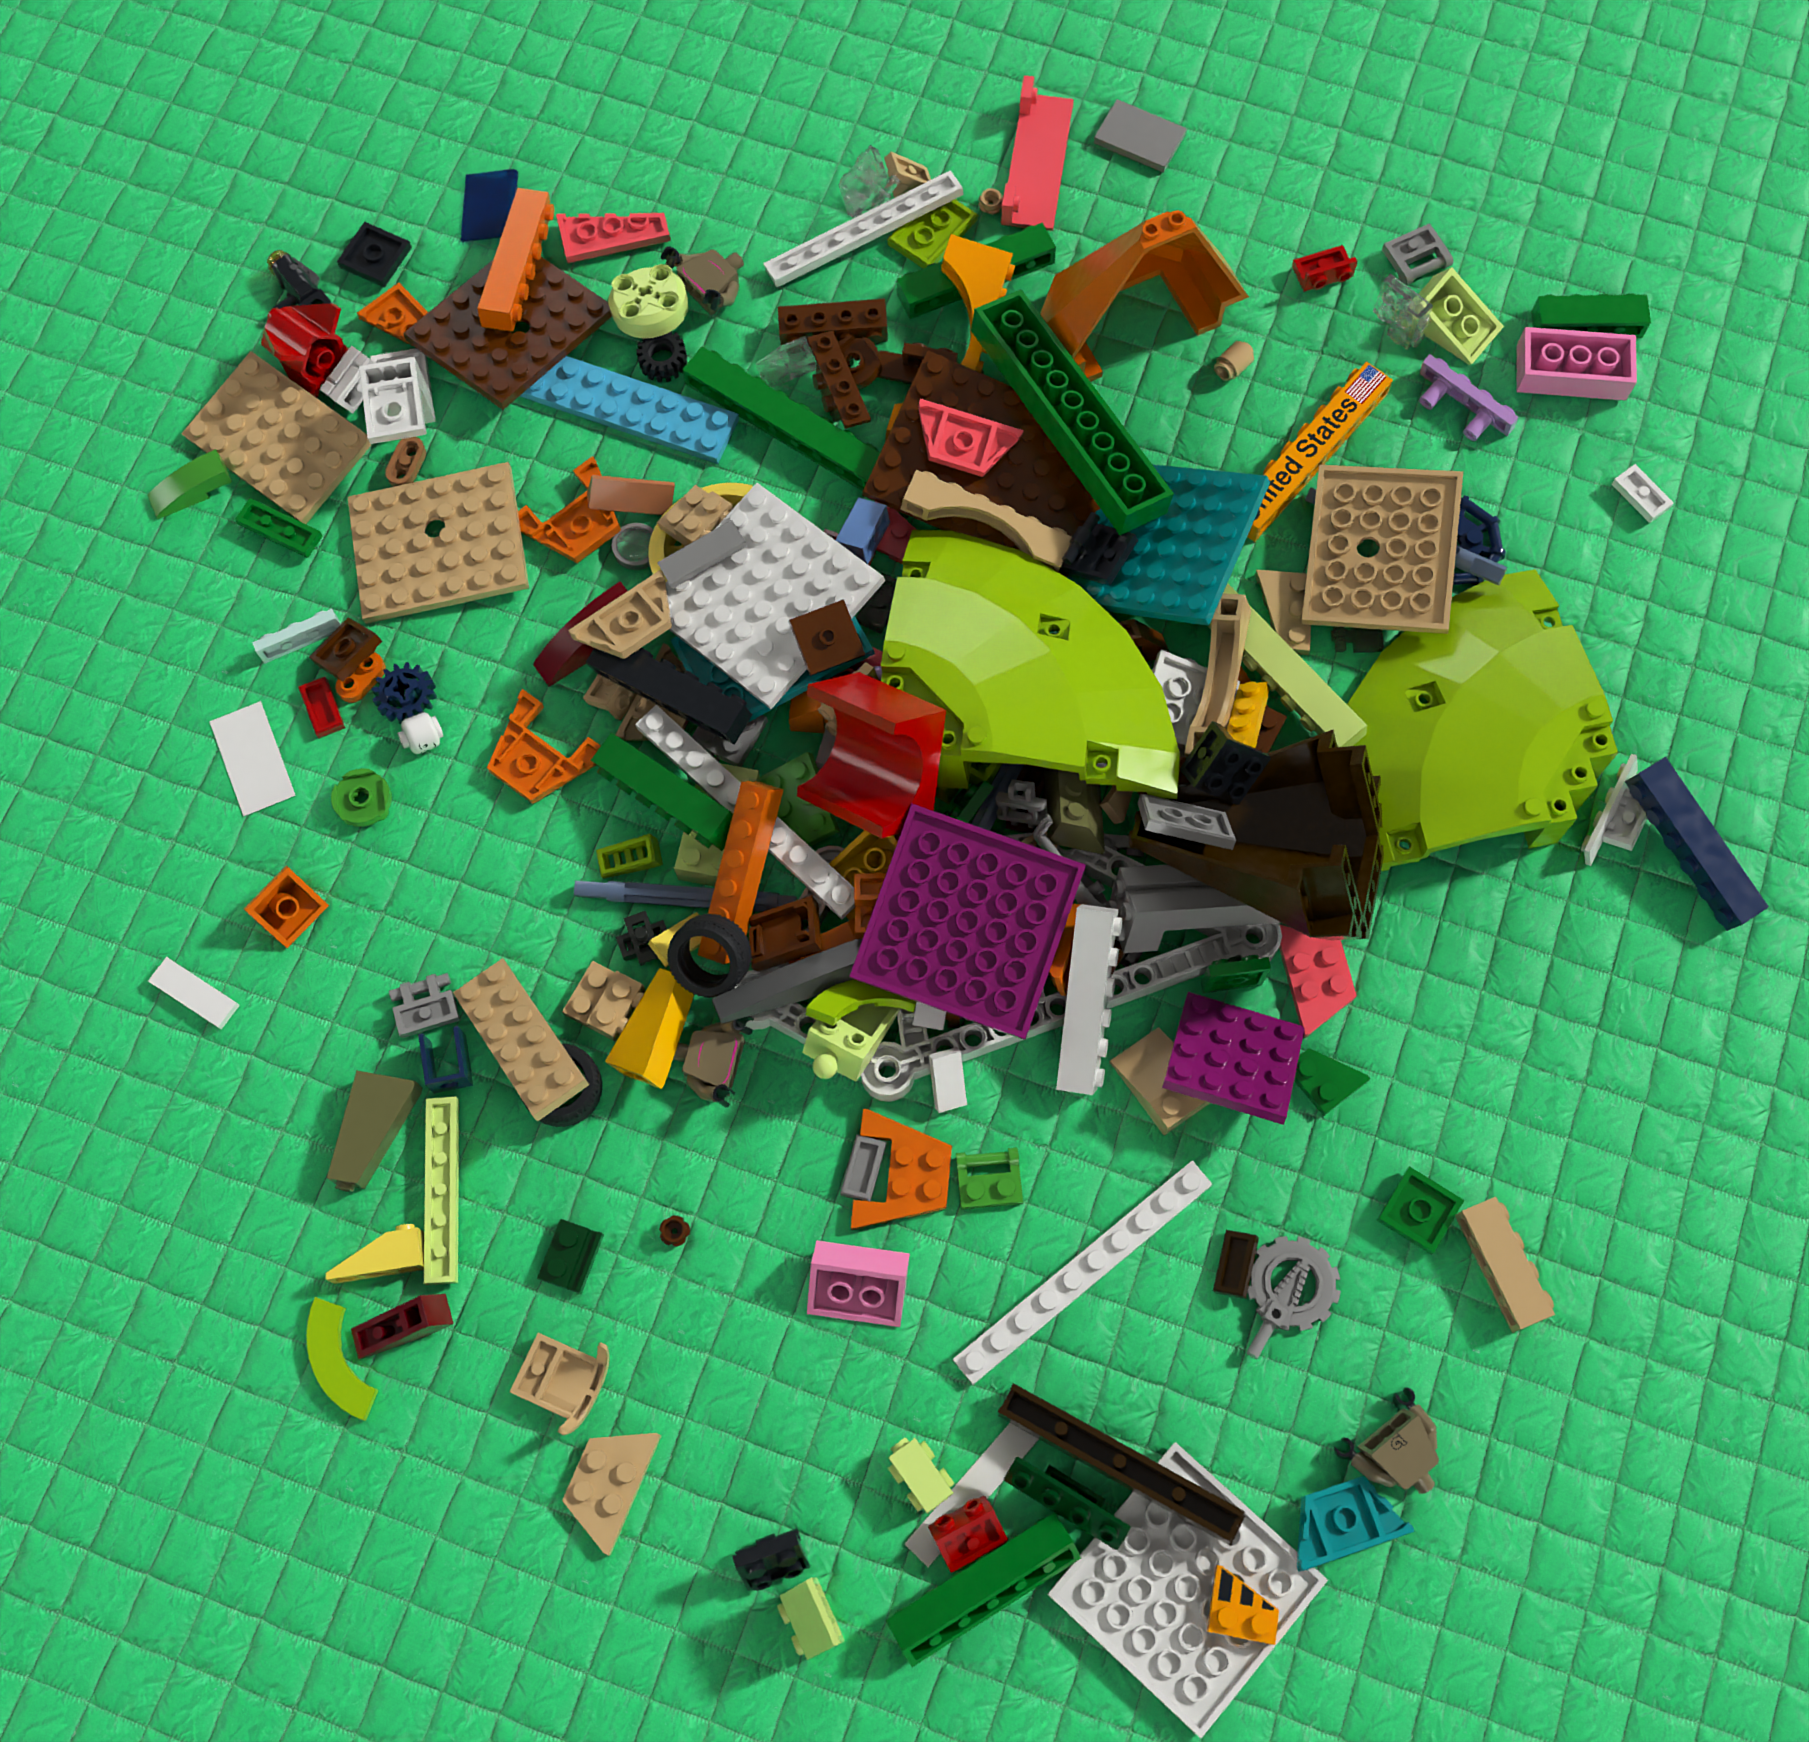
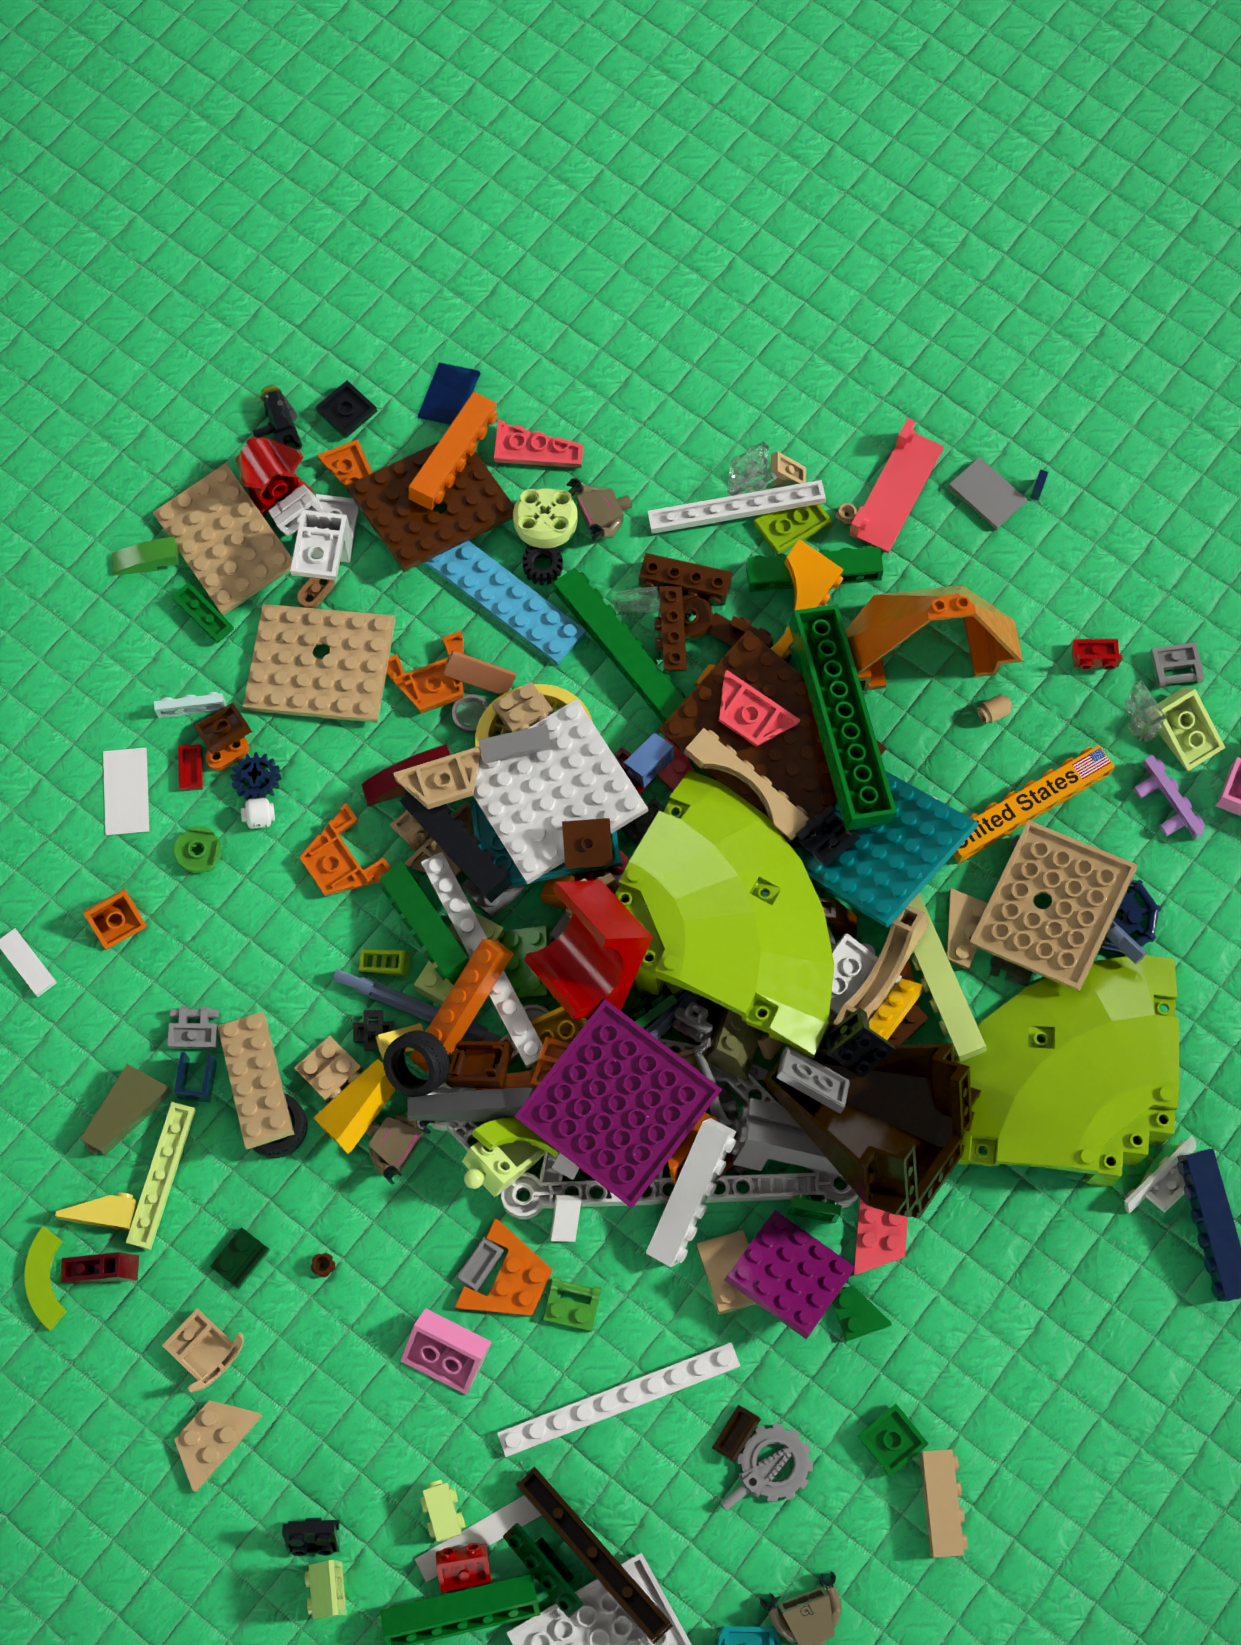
camera: 15 degrees right, 0 degrees up
none -> dark blue tile [1030,469,1049,500]

